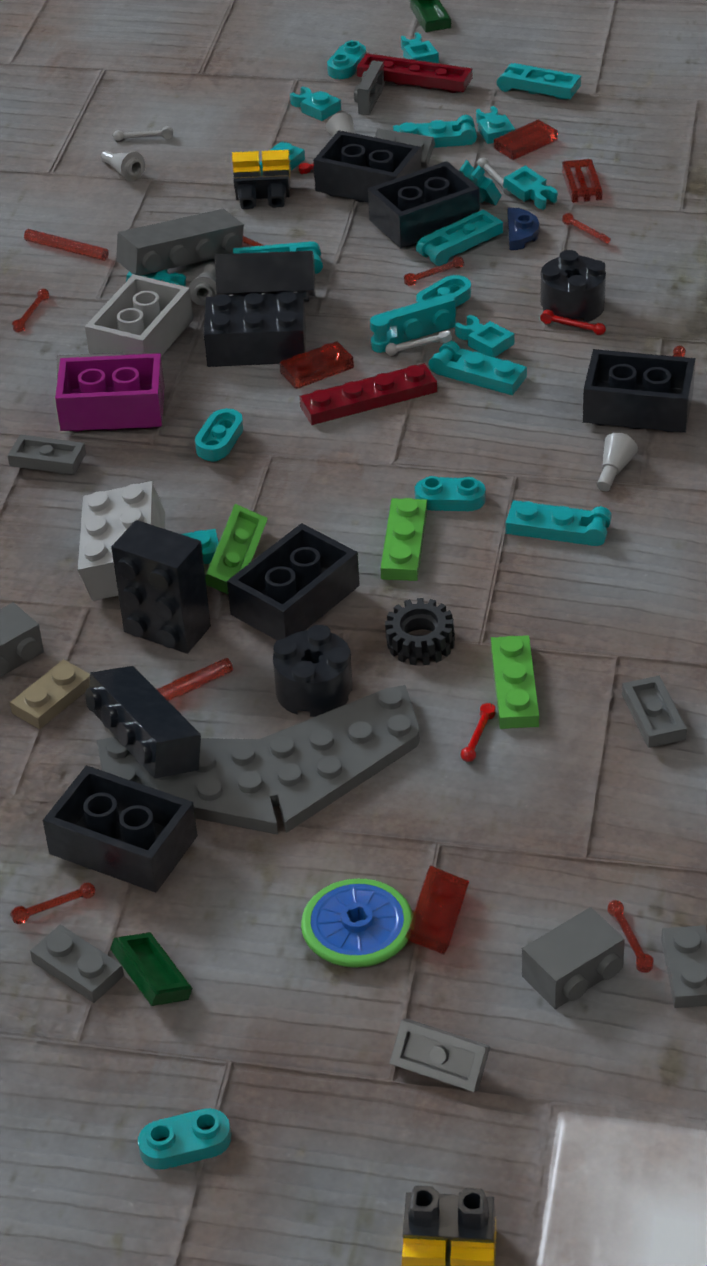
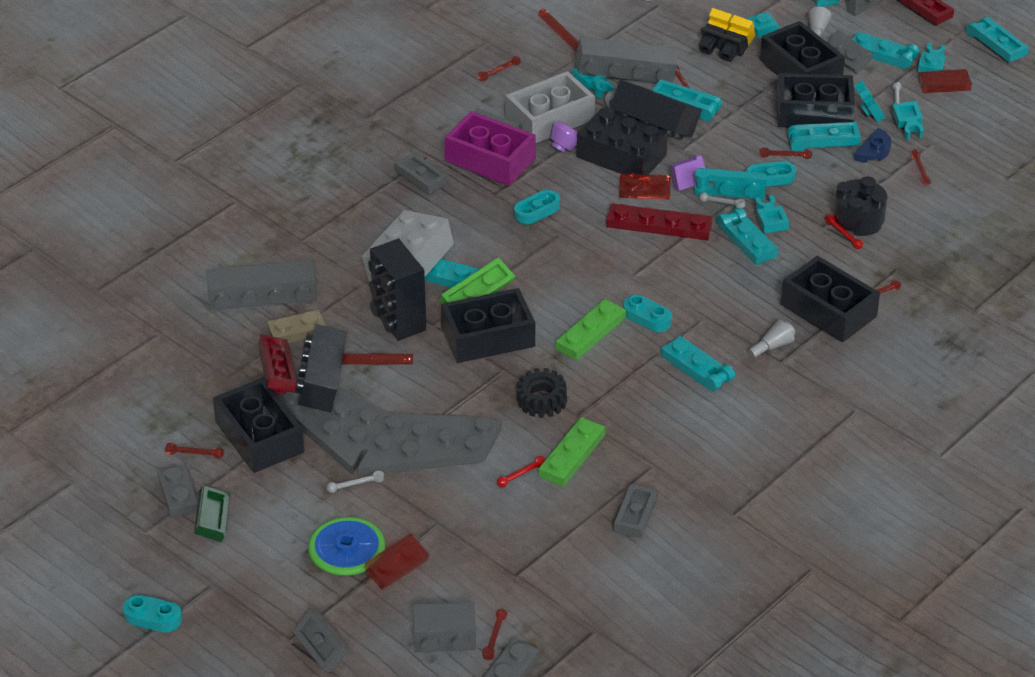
camera: 30 degrees right, 0 degrees up
black brick [273,625,353,717] -> none
clear red tile [562,159,602,203] -> none
none -> dark red plate [258,334,297,393]
none -> light grey hinge [326,471,384,493]
none -> medium lavender cone [550,121,578,153]
none -> medium lavender tile [670,155,705,191]

